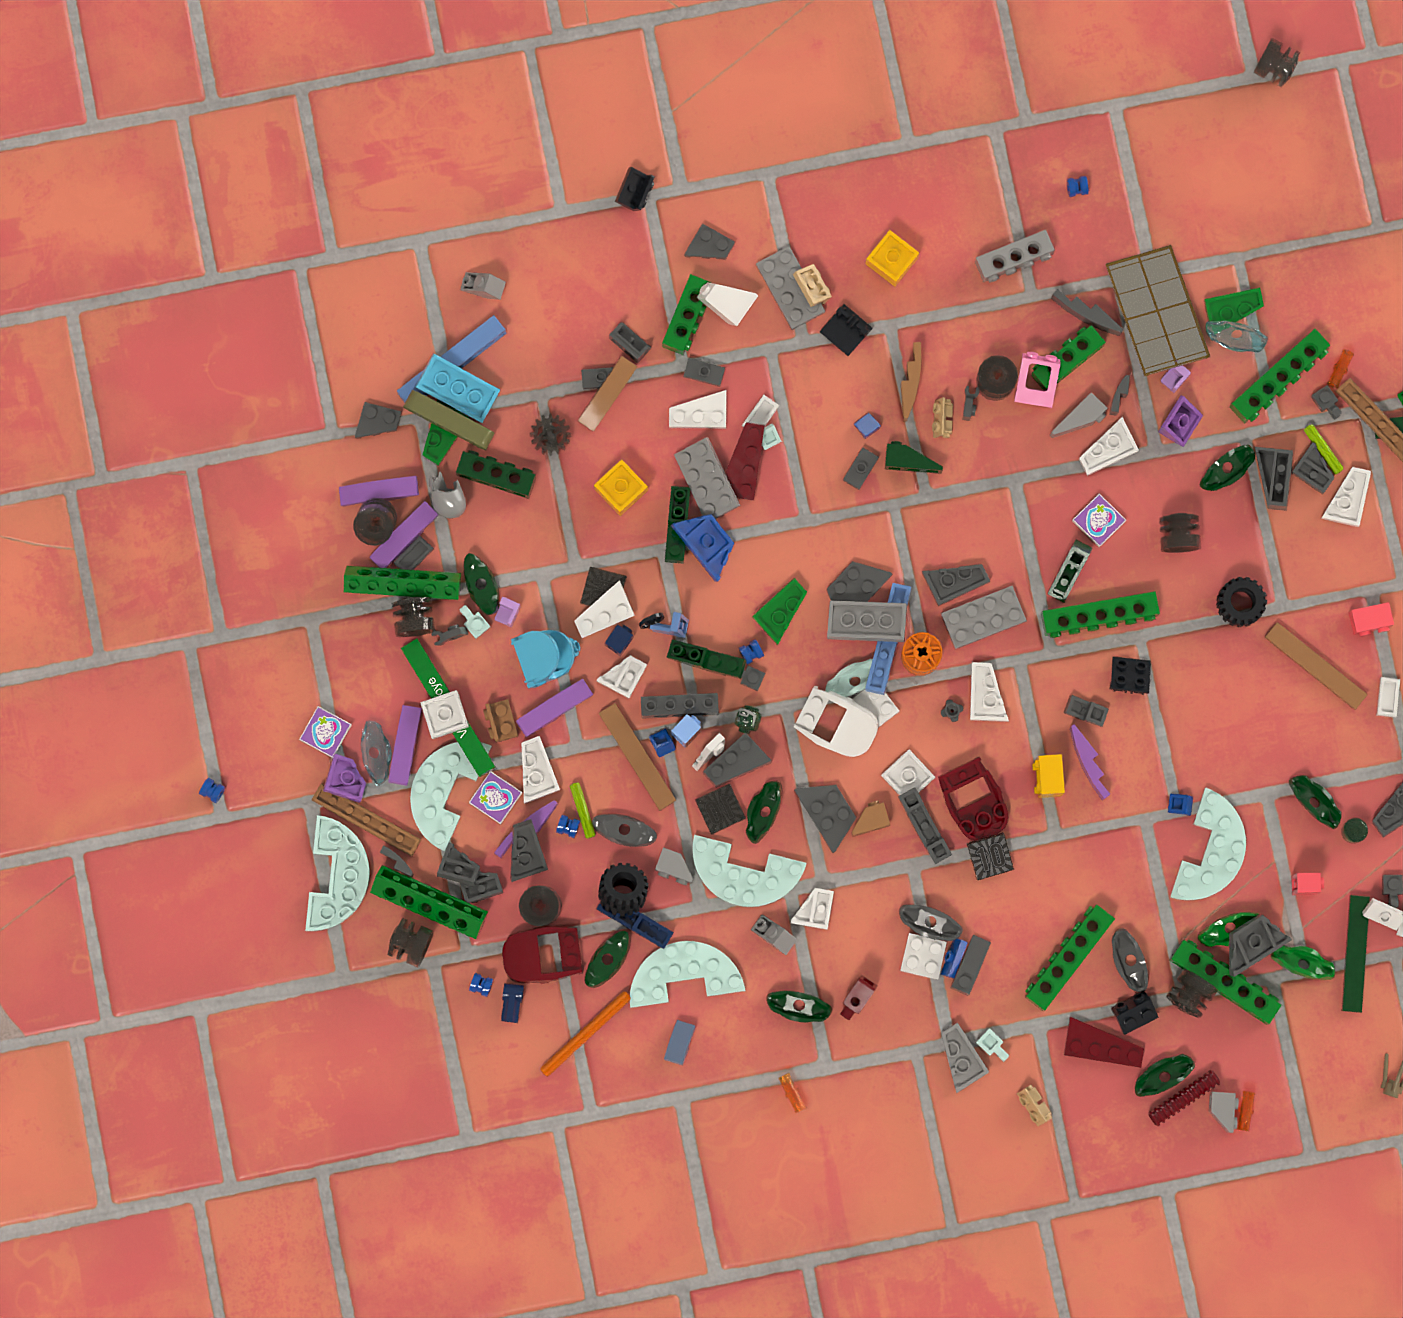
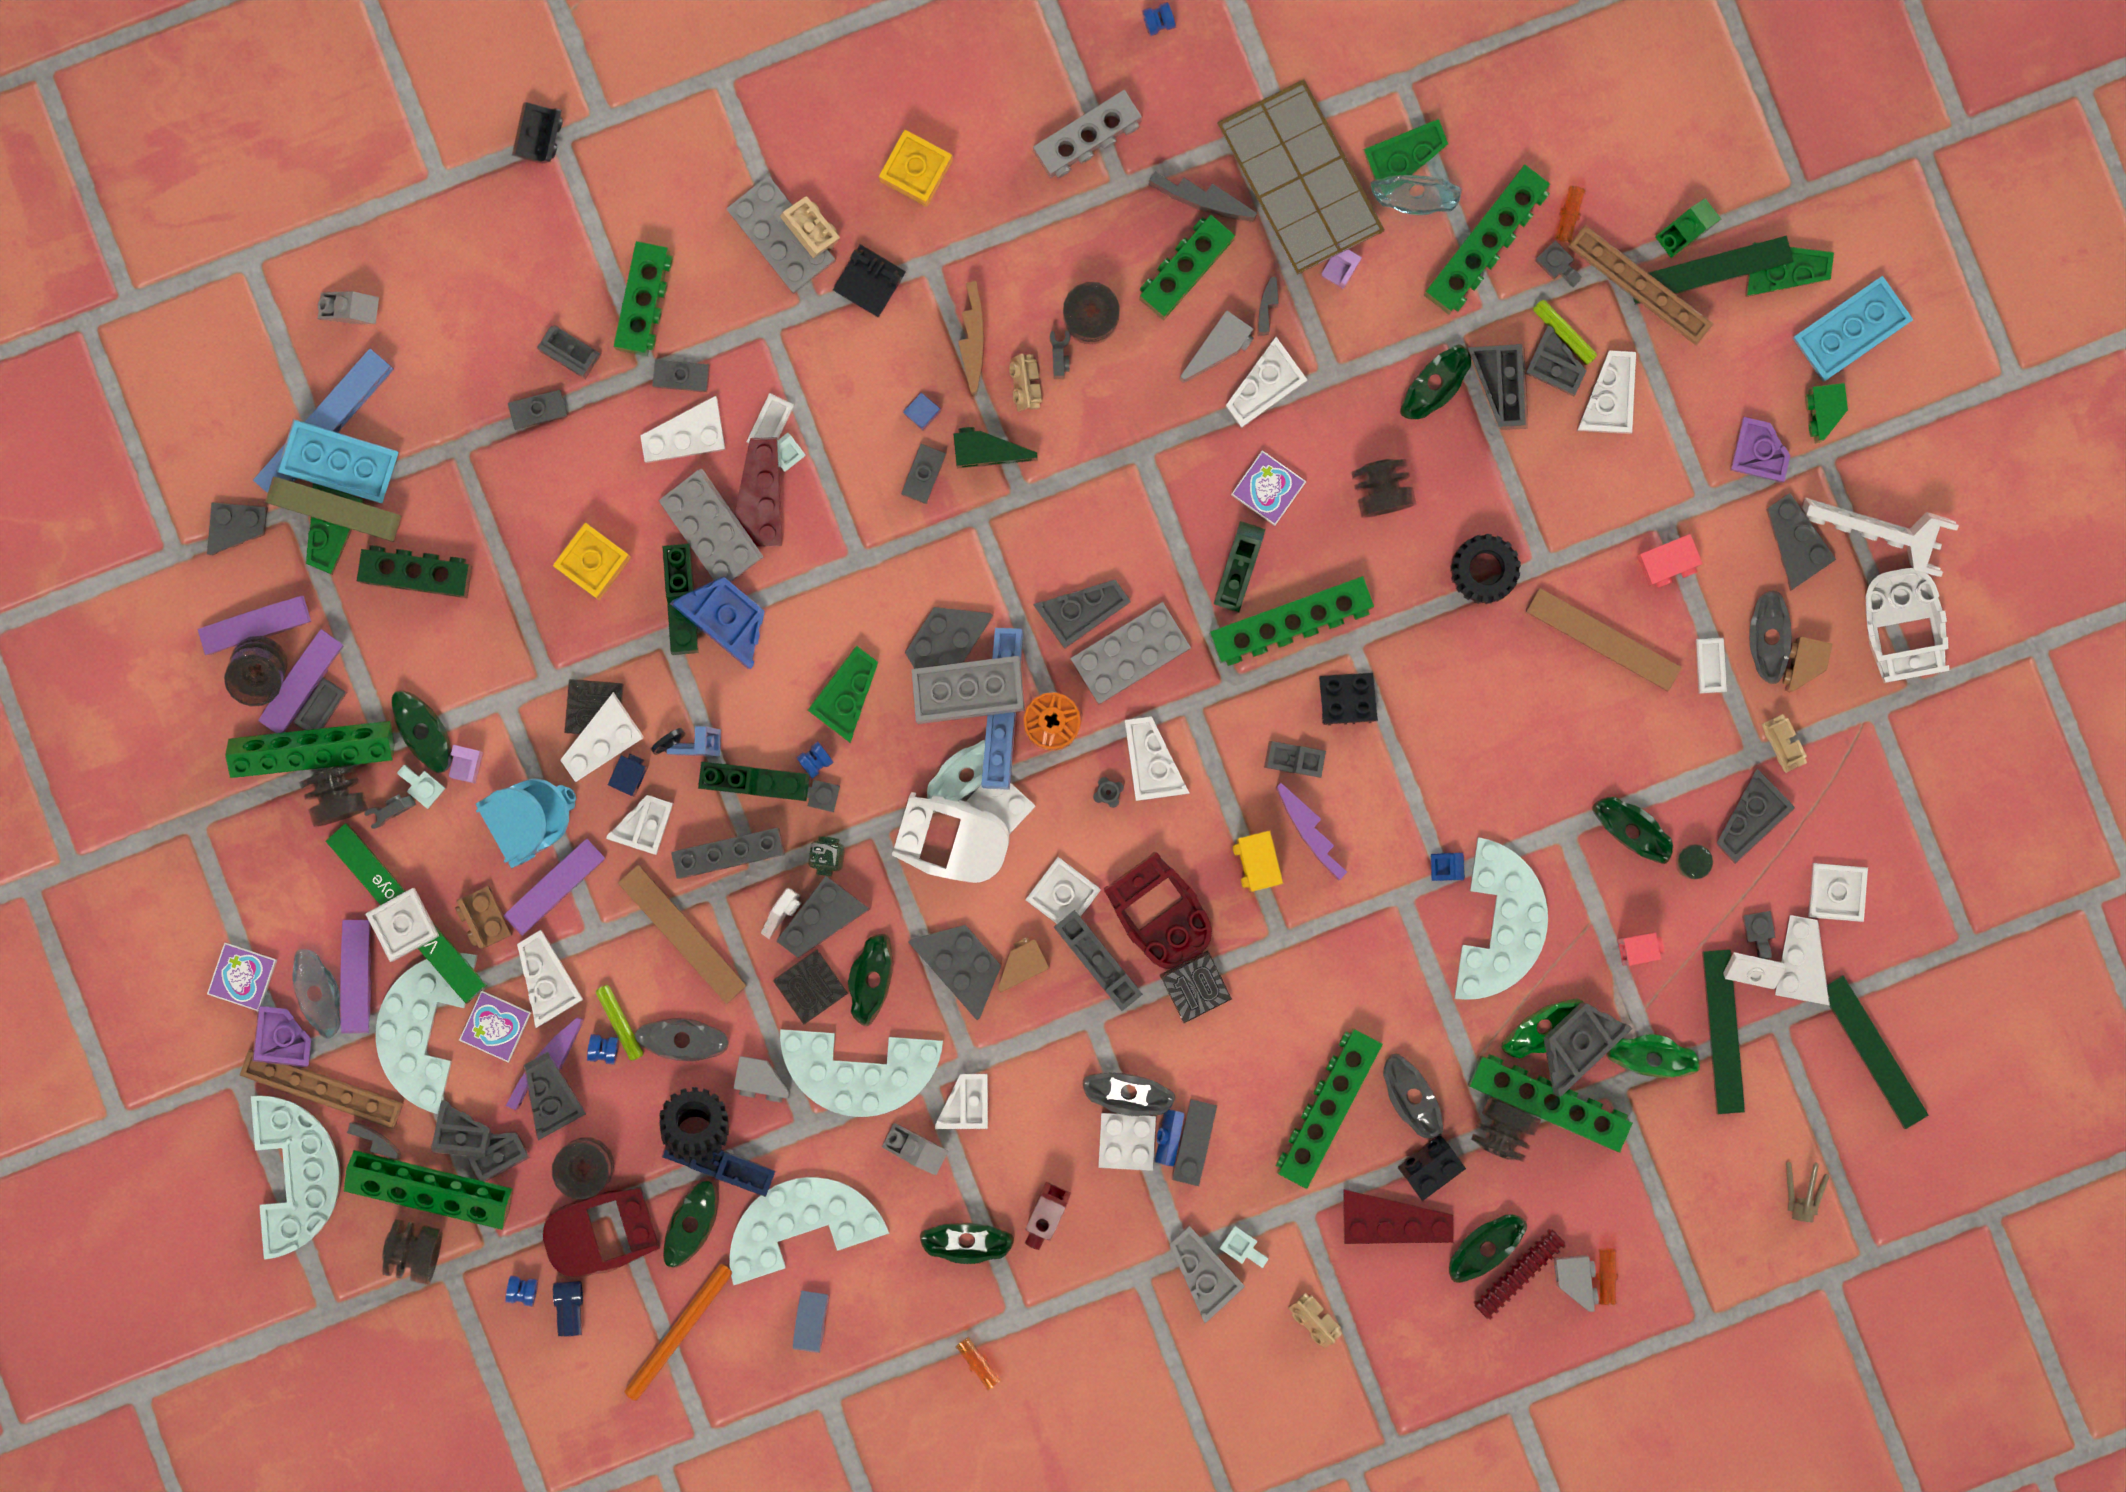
camera: 10 degrees left, 5 degrees up
blue wheel [199,778,225,803] -> none
light grey helmet [429,472,466,519] -> none
clear smoke gear [530,414,571,456] -> none
medium nougat slope [578,356,638,431] -> none
blue slope [649,728,676,757] -> none
light blue brick [671,714,701,748] -> none
dark grey wing [684,223,735,260] -> none
white slope [697,282,758,326] -> none
bright pink window [1014,352,1060,408] -> none
medium lavender slope [1158,395,1203,447] -> none

